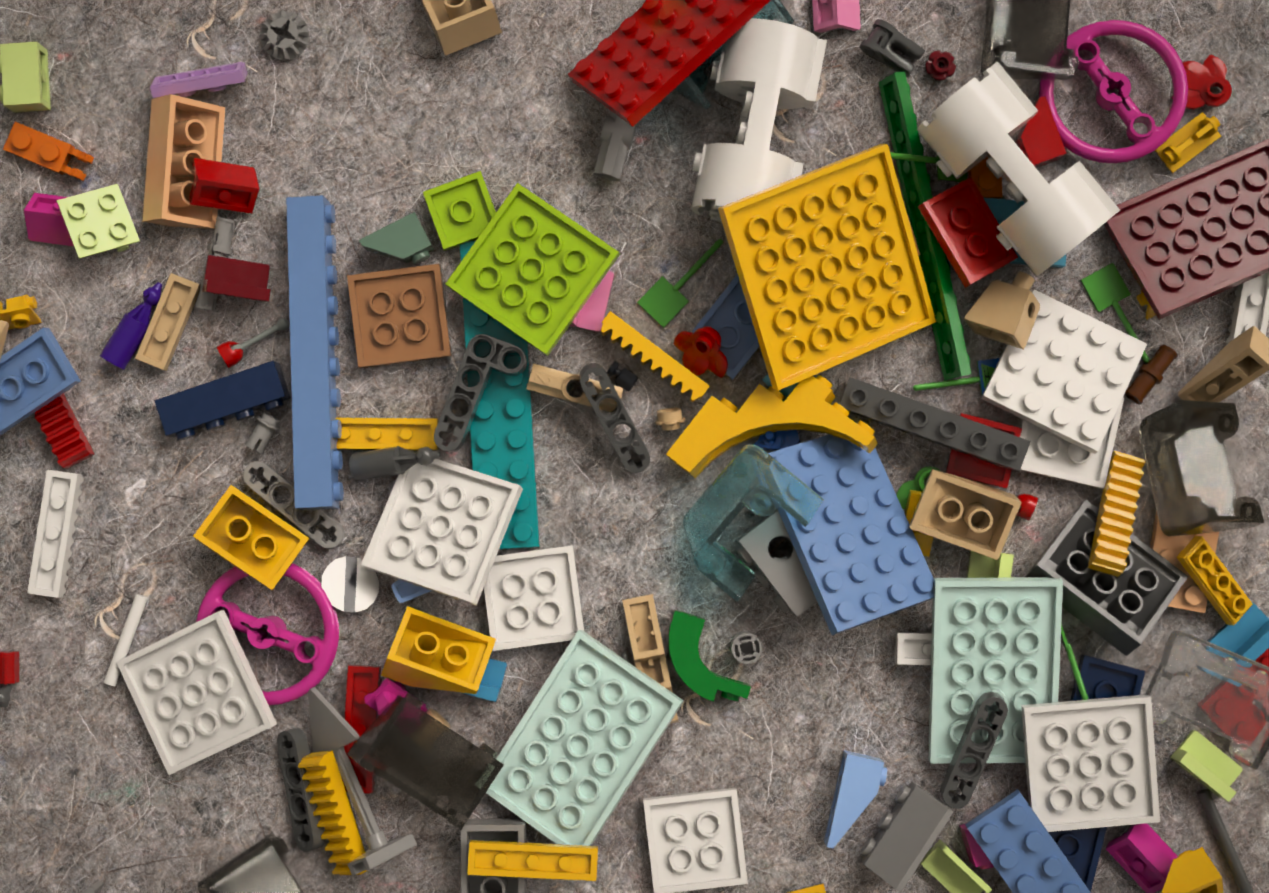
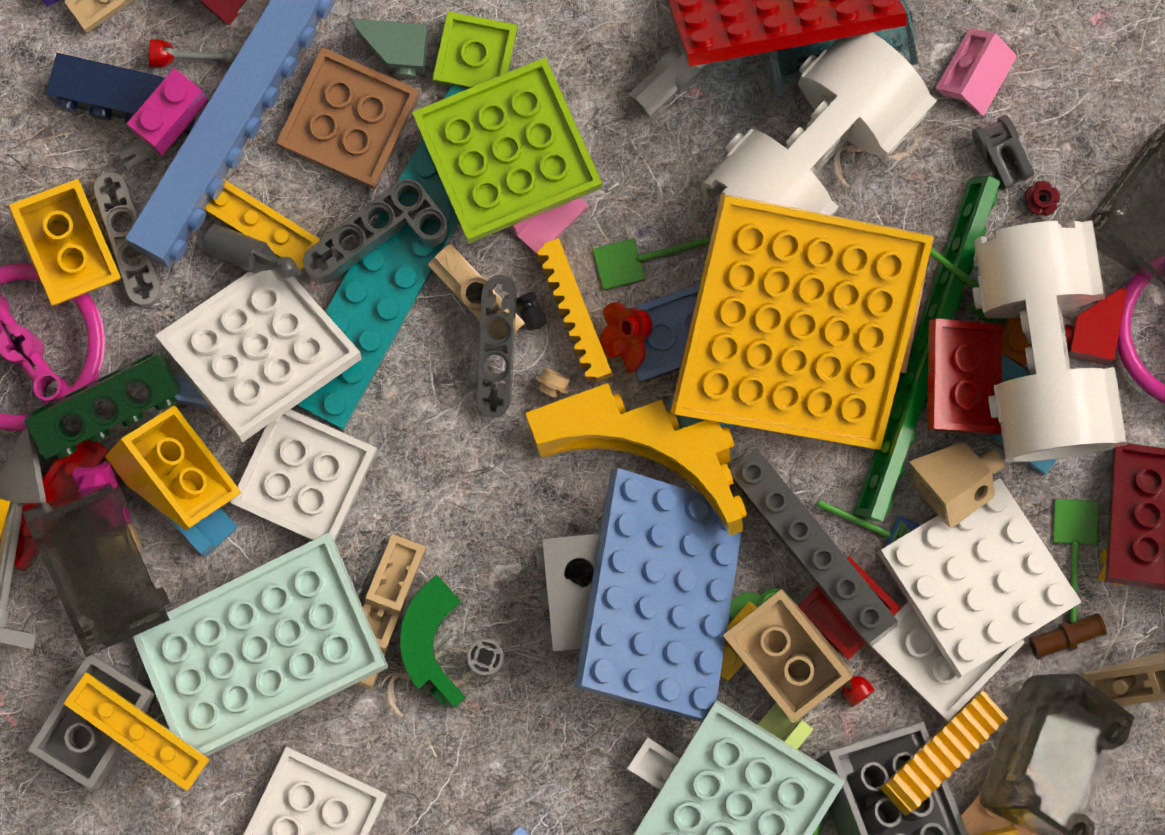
camera: 30 degrees right, 5 degrees down
white sticker [321,556,379,613] -> none
clear light blue windscreen [683,444,824,602] -> none
blue piece [753,430,800,451] -> none
none -> dark green brick [24,348,181,460]
none -> dark pink brick [127,68,209,156]

